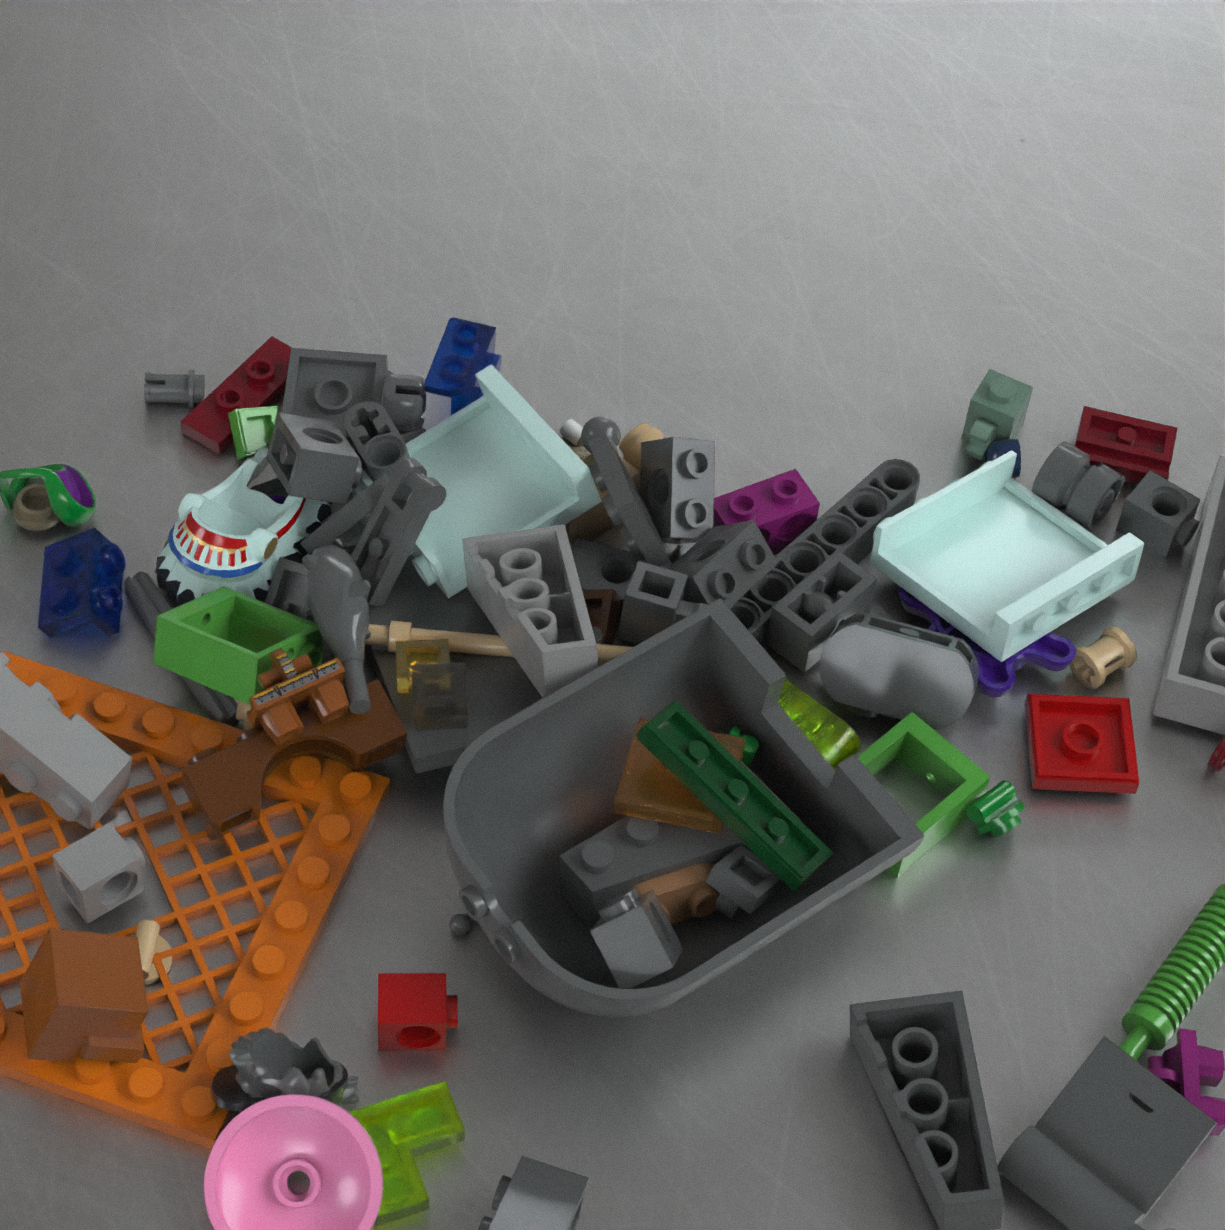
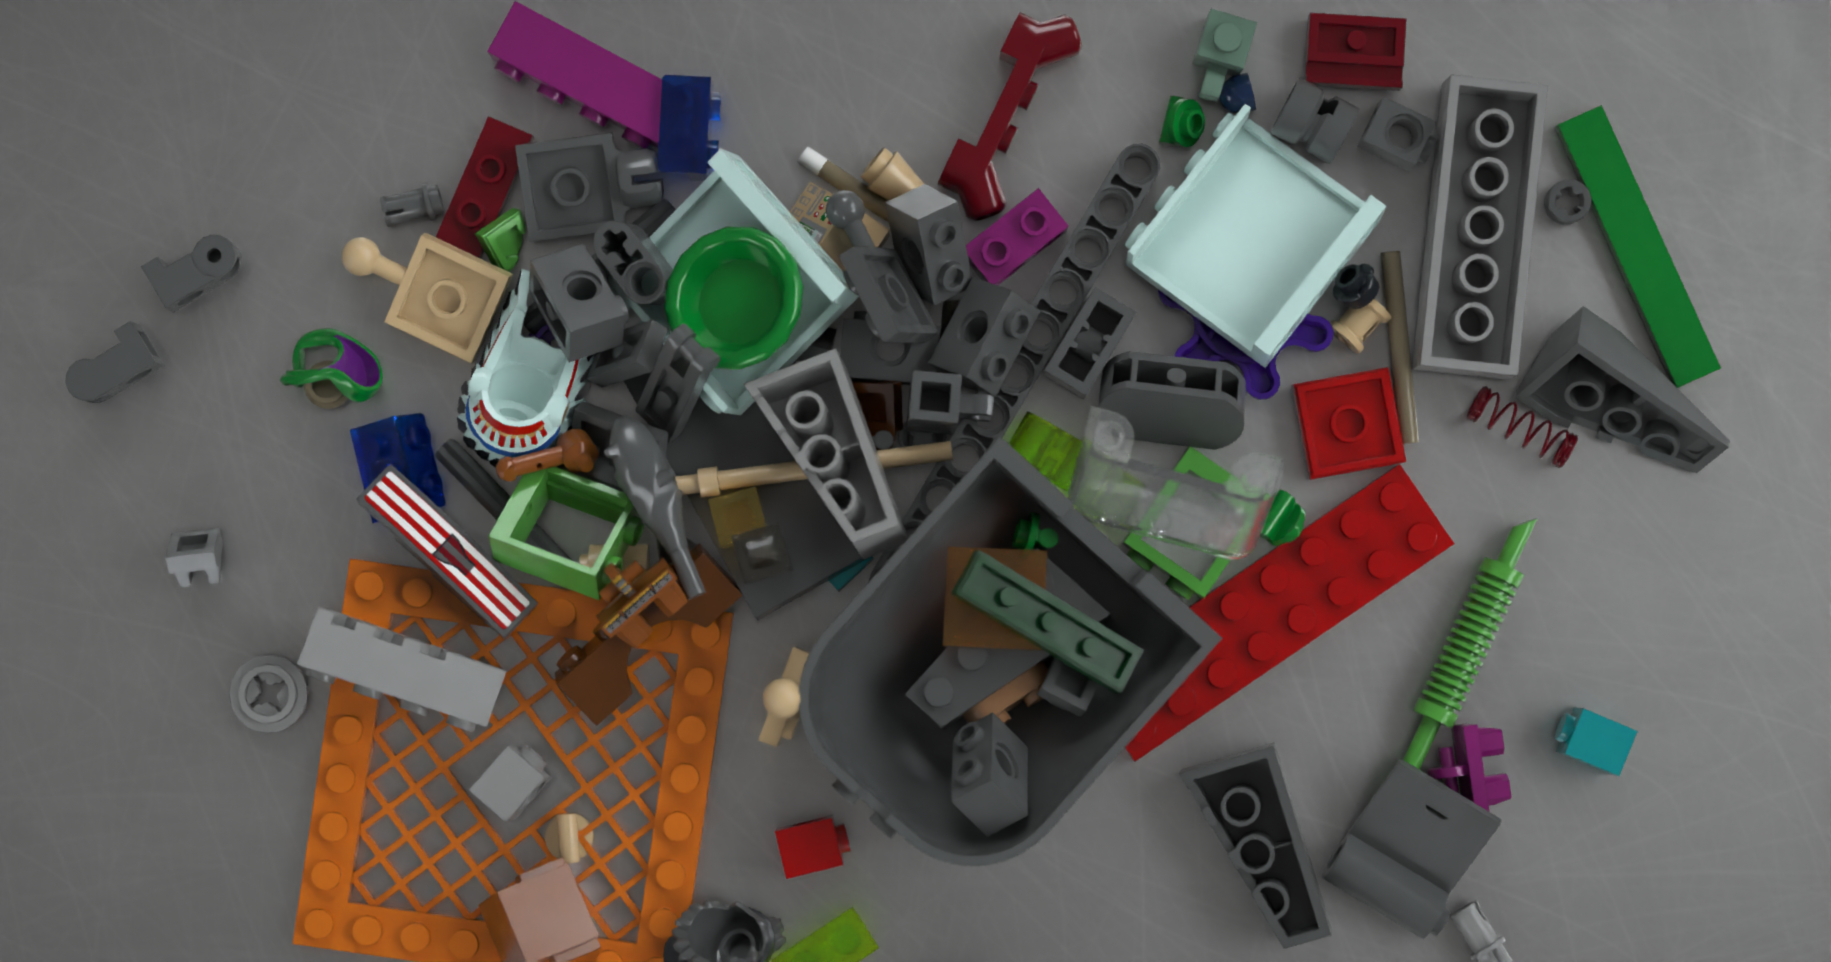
camera: 10 degrees left, 35 degrees up
none -> tan plate [342,233,513,363]
none -> slope [356,464,538,640]
none -> magenta brick [487,1,689,150]
none -> dark orange piece [496,429,598,482]
none -> green piece [664,226,804,370]
none -> tan plate [758,646,810,747]
none -> dark red plate [937,12,1082,221]
none -> clear windscreen [1068,406,1286,560]
none -> red plate [1125,464,1455,762]
none -> green plate [1159,96,1205,147]
none -> black plate [1333,263,1380,309]
none -> dark tan bar [1381,251,1419,444]

